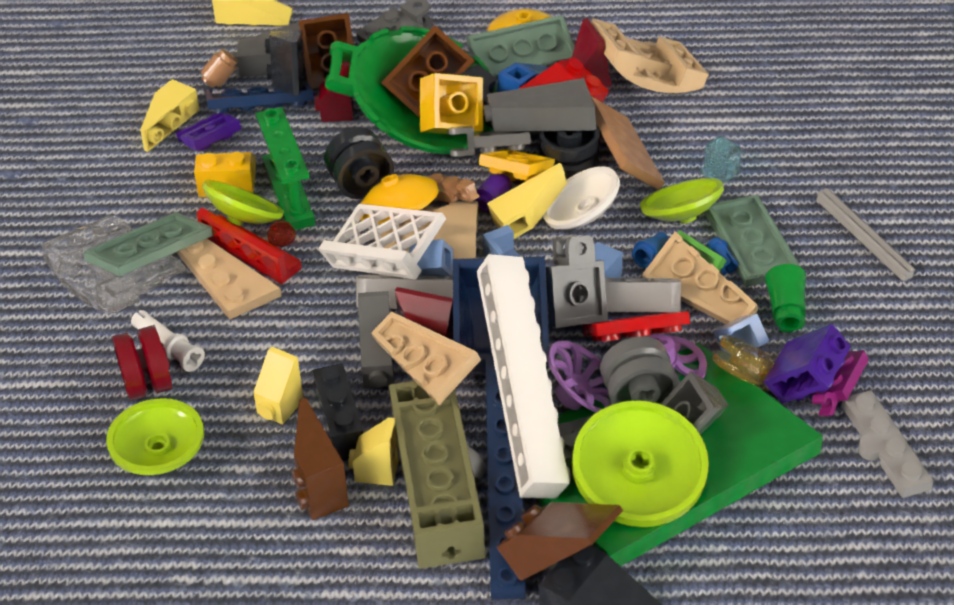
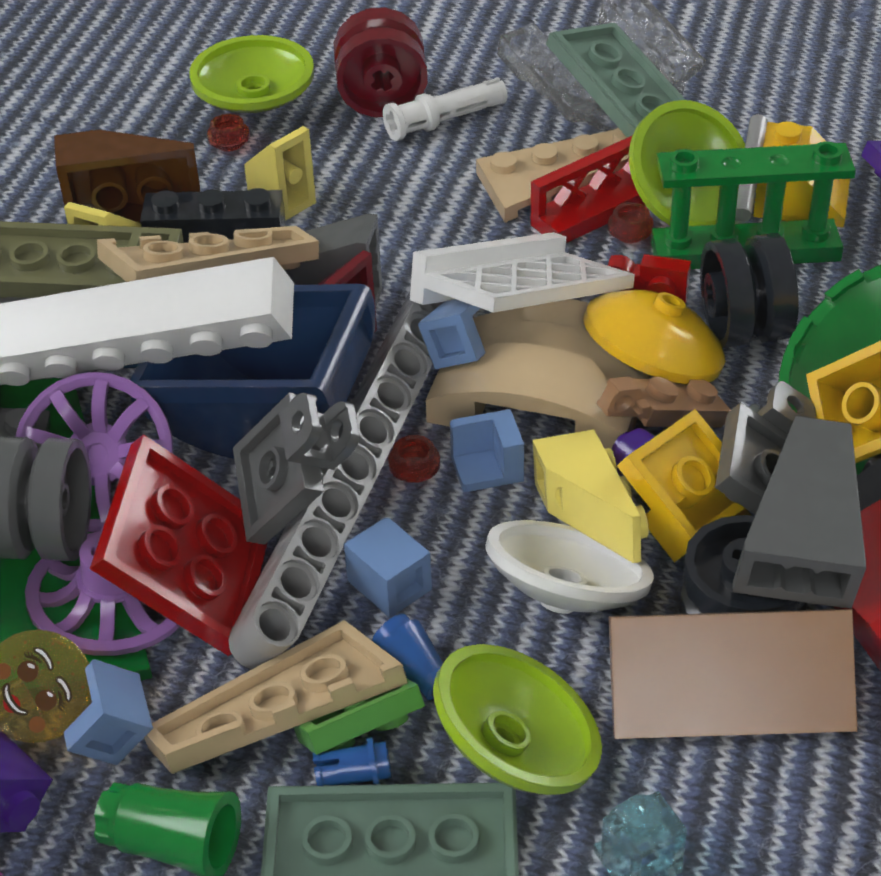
camera: 105 degrees right, 0 degrees up
none -> clear red plate [207,114,250,152]
none -> red plate [607,254,691,304]
none -> light grey bar [735,114,768,222]

